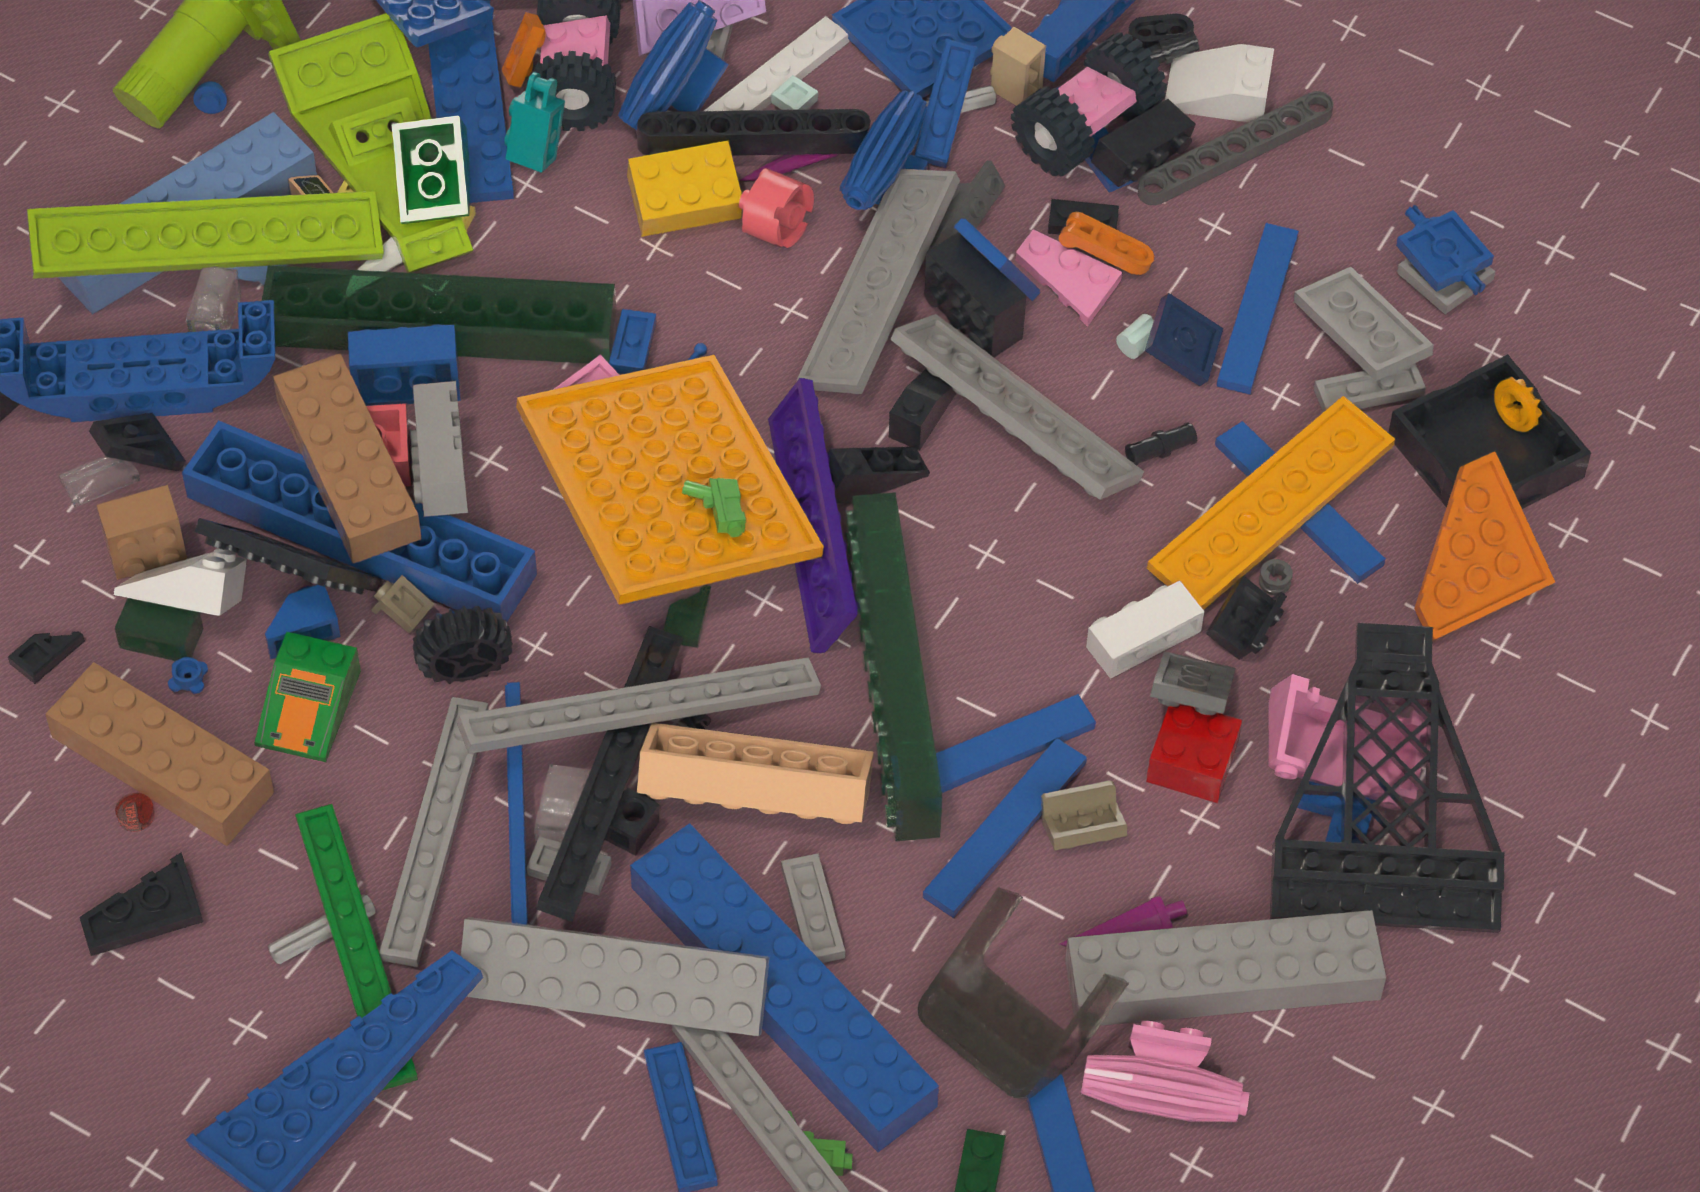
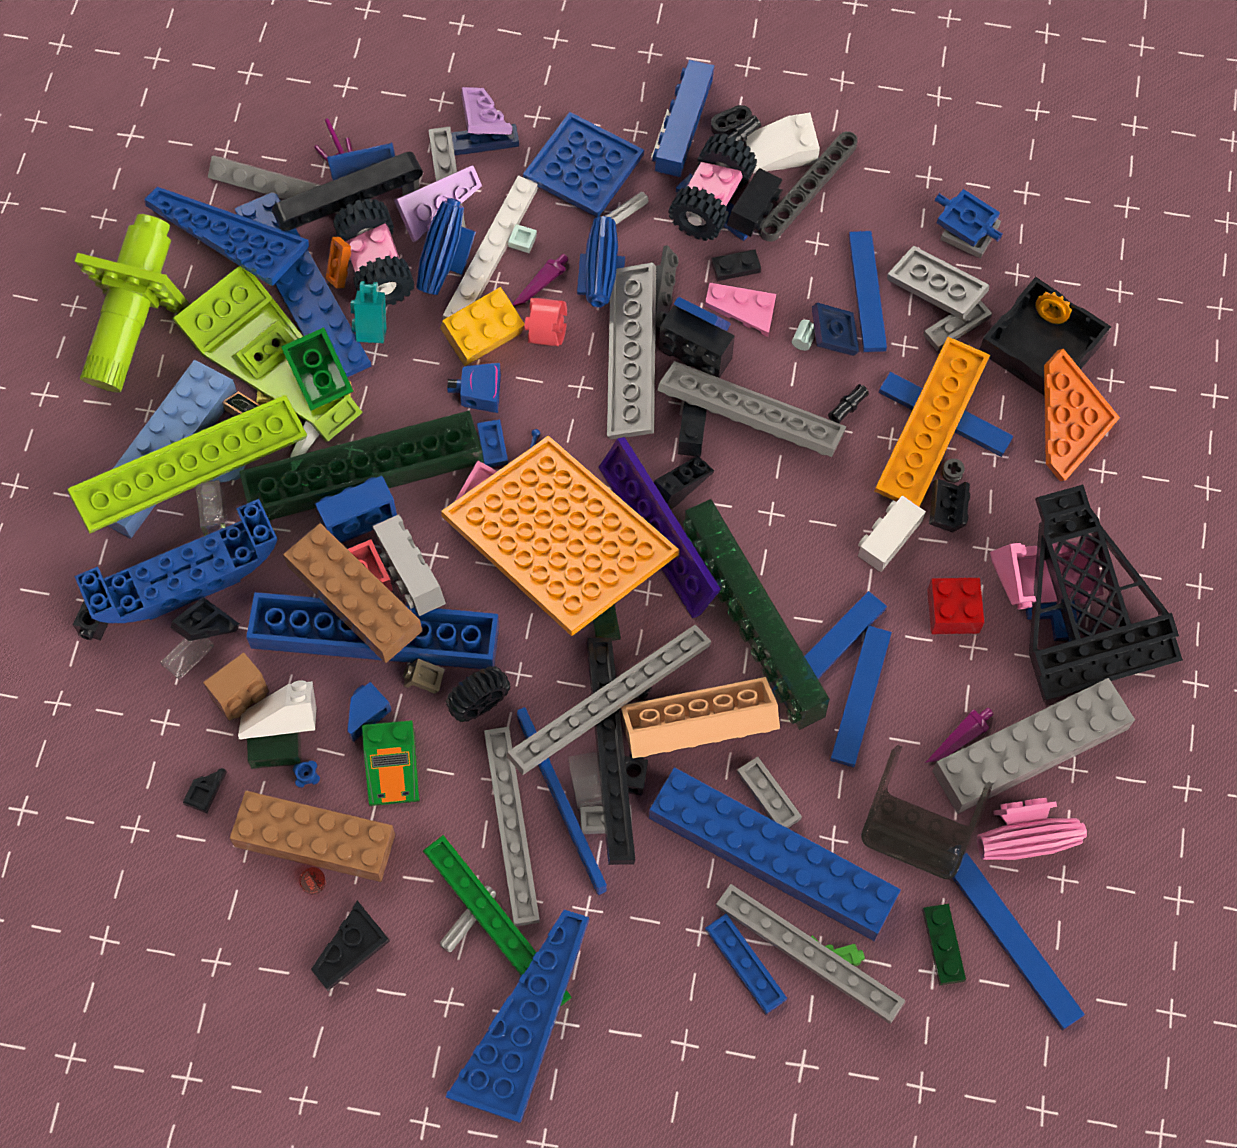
camera: 20 degrees left, 10 degrees up
blue plate [193,81,227,114] -> none
black plate [194,518,381,595] -> none
light grey plate [461,917,770,1036] -> none
black beam [637,109,871,156] -> none
bright green piece [682,478,746,537] -> none
blue tile [914,39,978,168] -> none
tan brick [990,27,1046,106] -> none
dark tan bracket [1041,781,1127,850] -> none
orange plate [1059,212,1155,275] -> none
dark grey plate [1150,651,1236,715] -> none
none -> blue torso [447,363,501,413]

